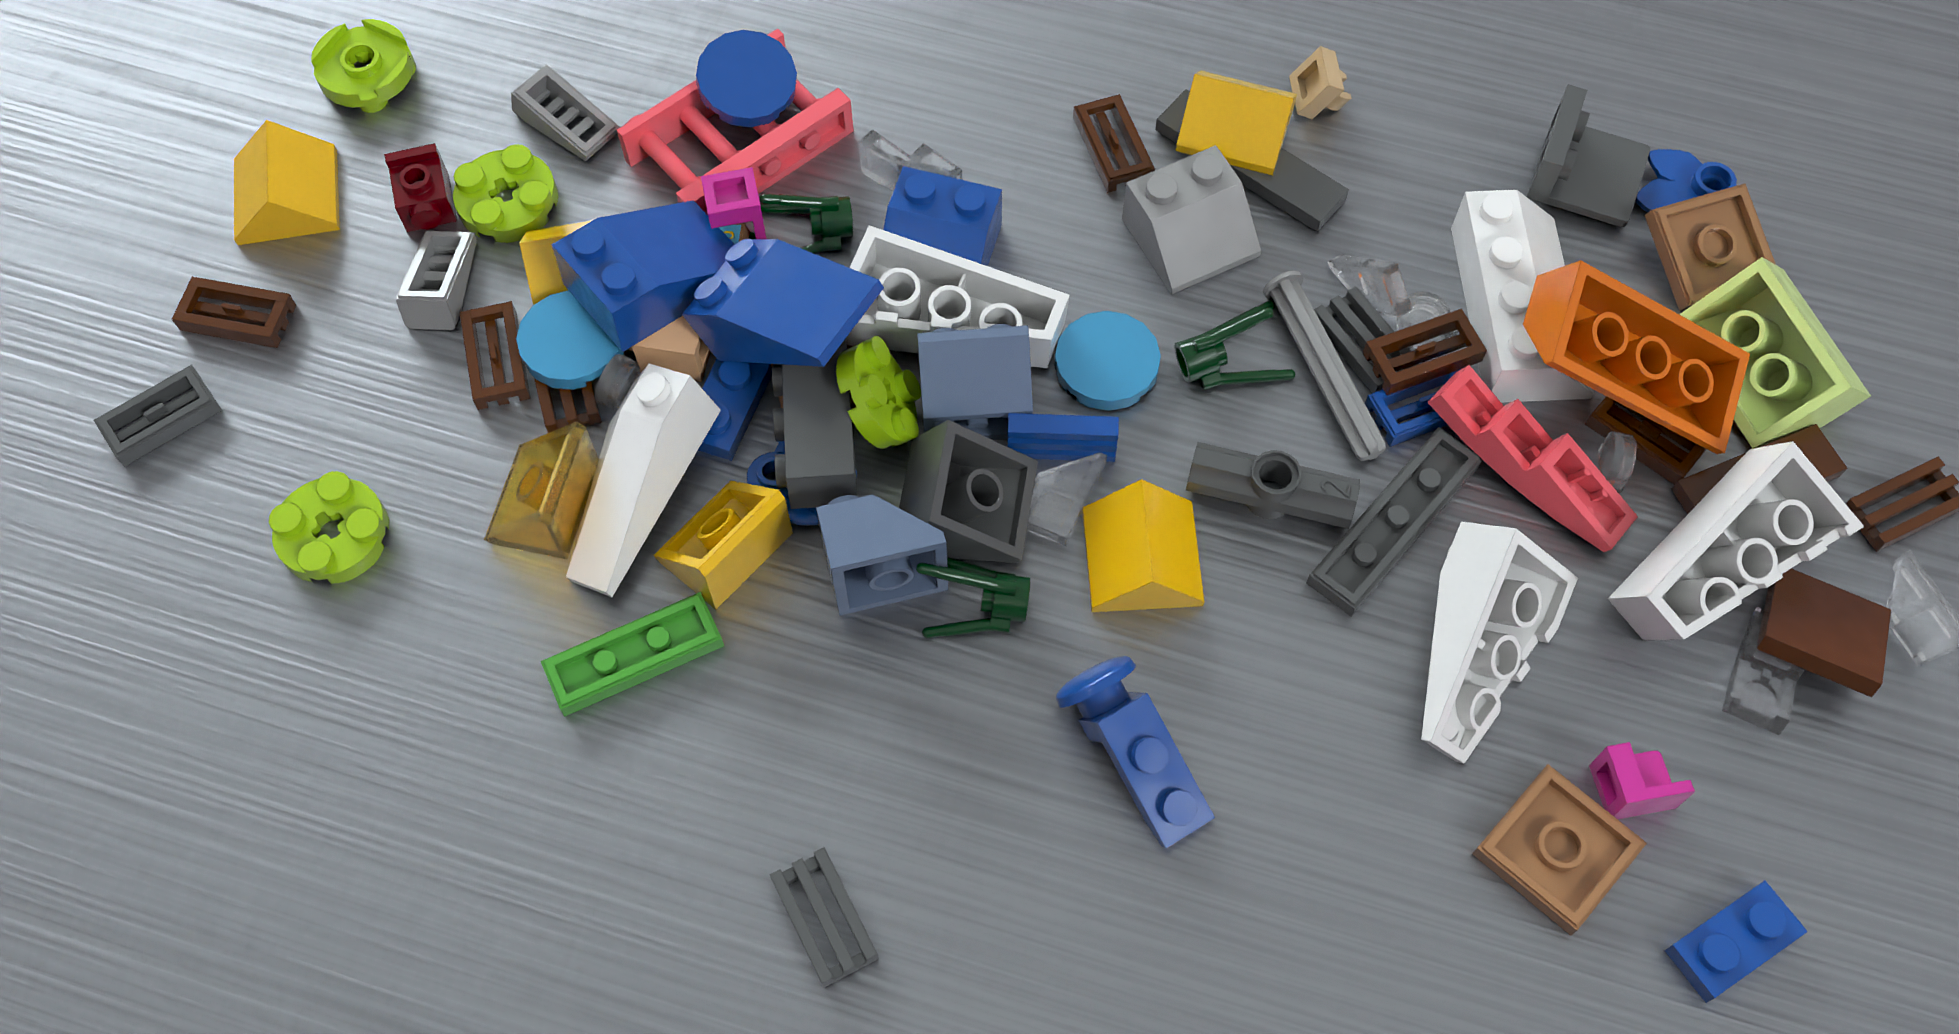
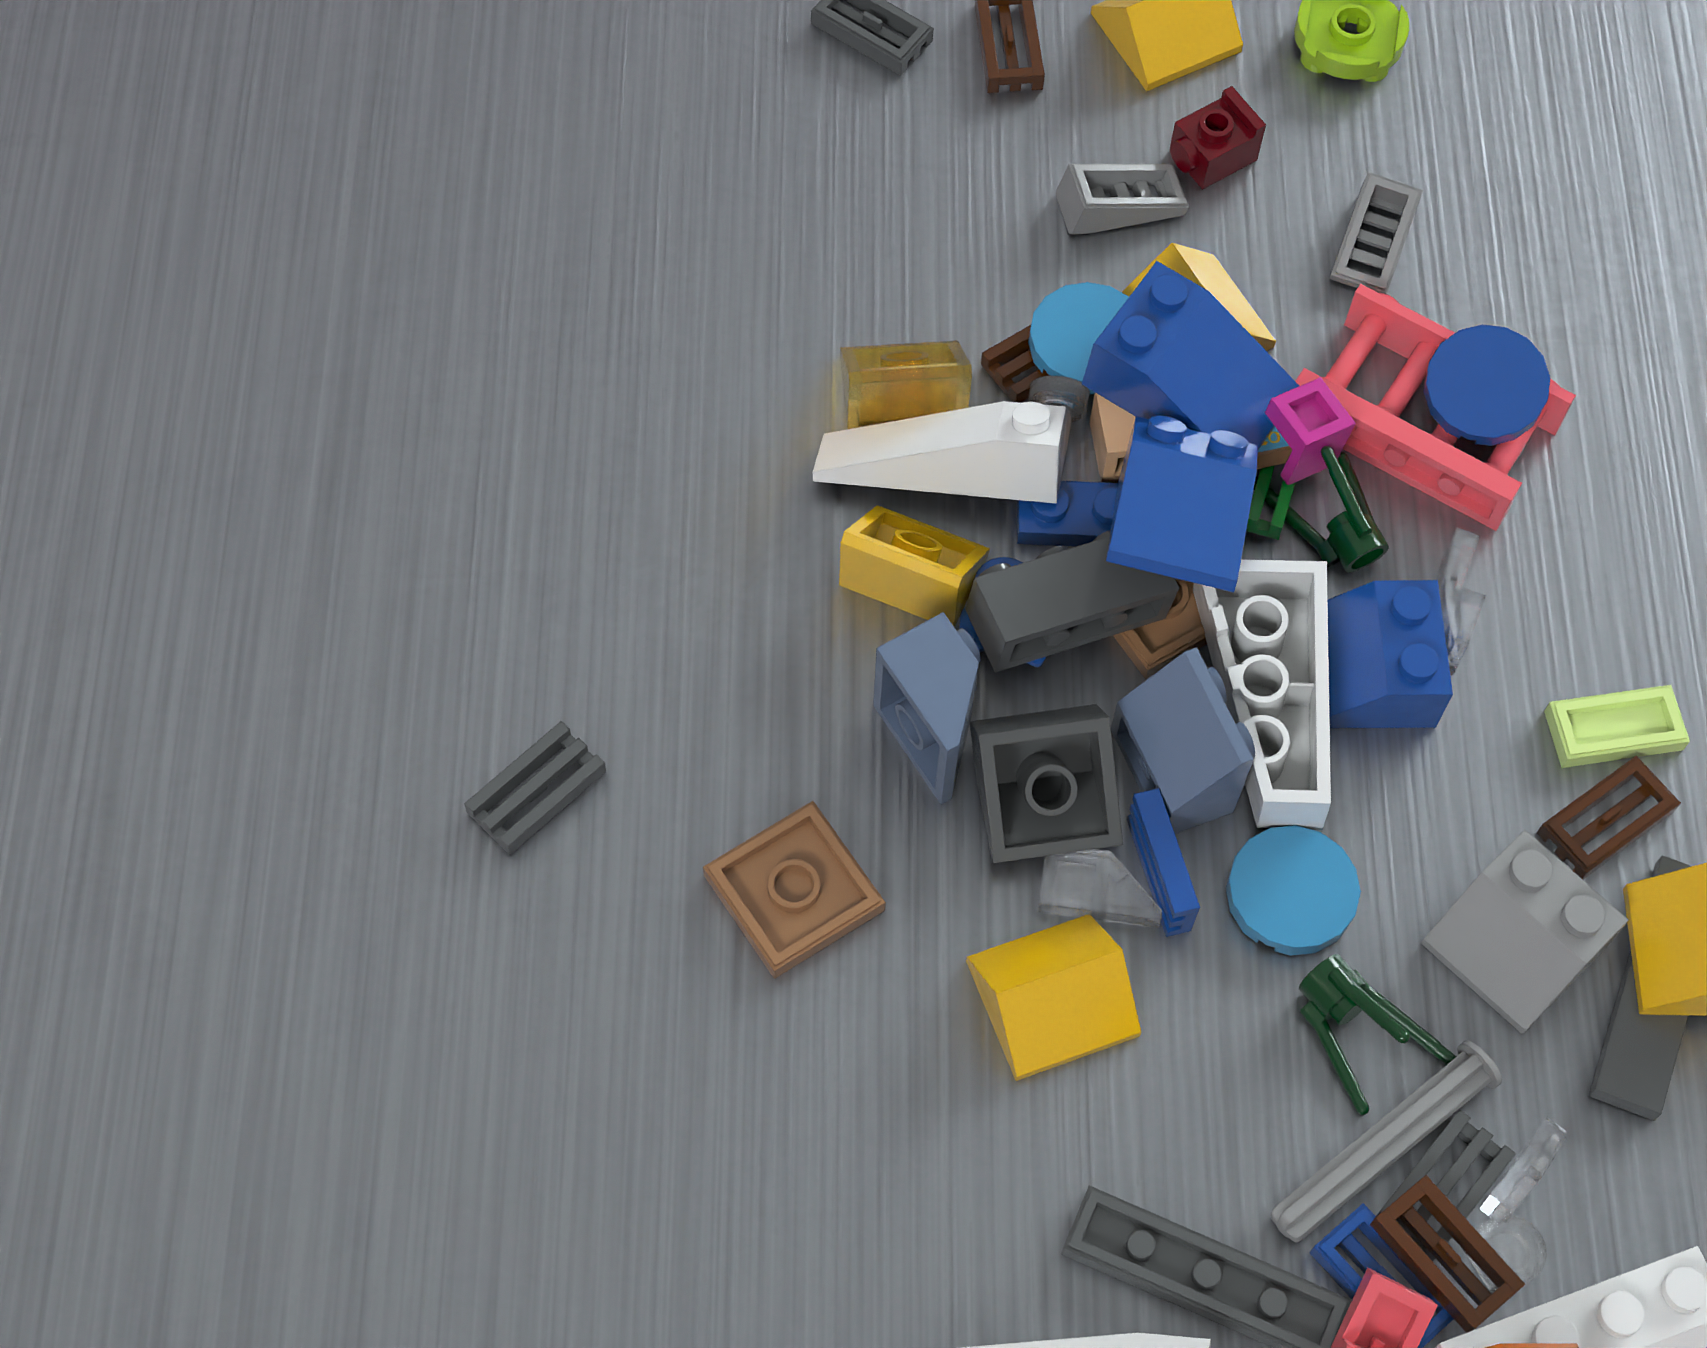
camera: 70 degrees right, 0 degrees up
lime plate [269,471,389,584] -> none
lime plate [453,144,558,243] -> none
reddish brown tile [460,301,531,410] -> none
bright green tile [541,592,724,717] -> none
lime plate [836,336,921,449] -> none
dark green plant [916,557,1030,638] -> none
blue piece [1056,656,1215,848] -> none
dark grey piece [1186,442,1360,529] -> none
none -> medium nougat tile [703,801,886,979]
none -> yellowish green tile [1544,685,1690,768]

